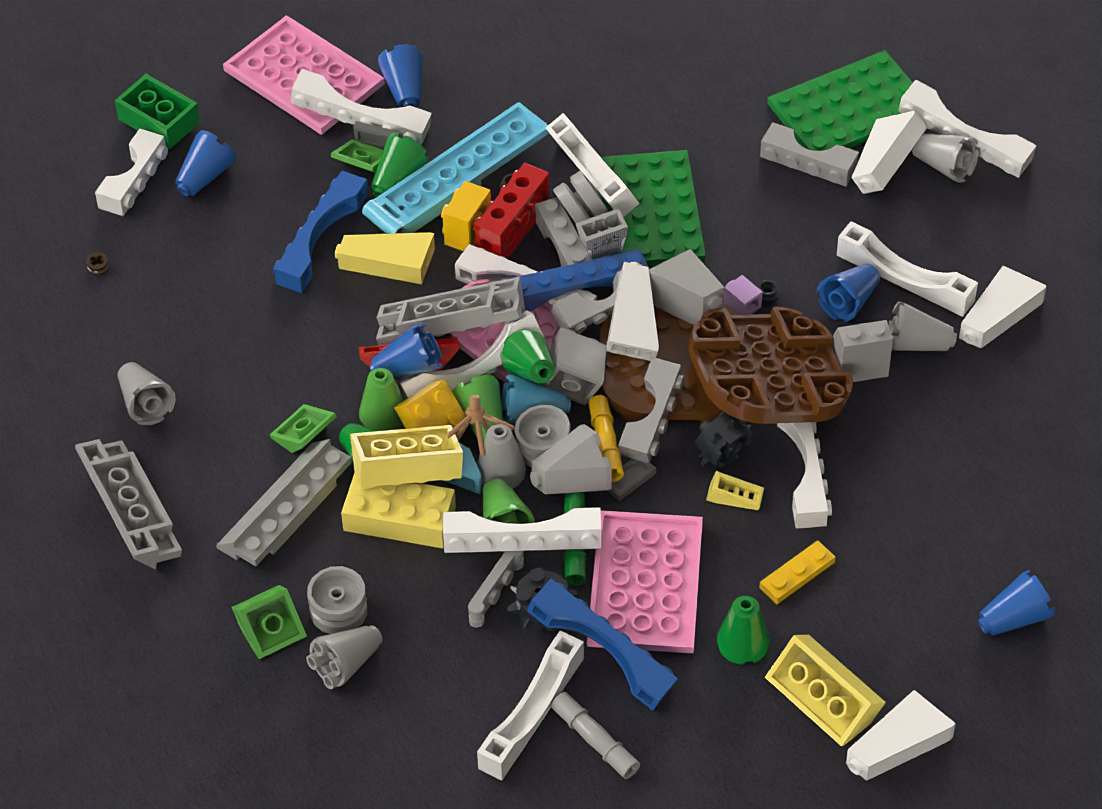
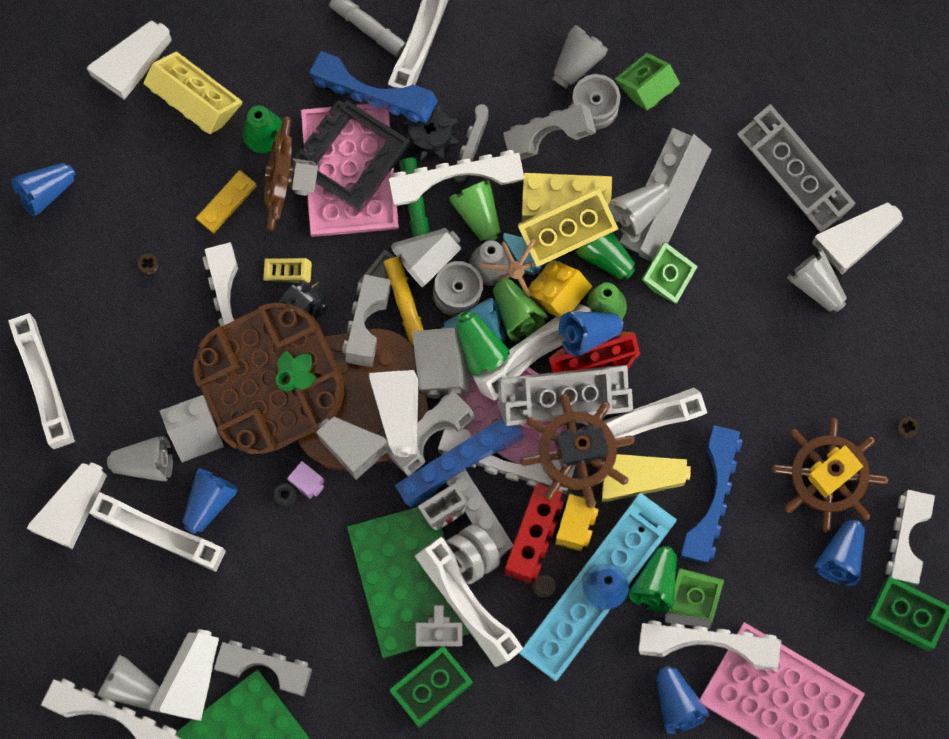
camera: 170 degrees right, 25 degrees up
none -> white arch [8,313,75,449]
none -> dark brown bush [138,254,158,275]
none -> reddish brown brick [264,116,318,231]
none -> green plate [276,351,316,391]
none -> black hinge [291,100,411,212]
none -> green brick [390,646,473,728]
none -> light grey hinge [416,605,462,646]
none -> light grey arch [504,103,596,160]
none -> reddish brown brick [520,394,635,508]
none -> white arch [577,388,707,438]
none -> blue cone [583,564,629,610]
none -> light grey cone [608,182,671,238]
none -> reddish brown brick [771,417,889,532]
none -> white slope [812,203,903,274]

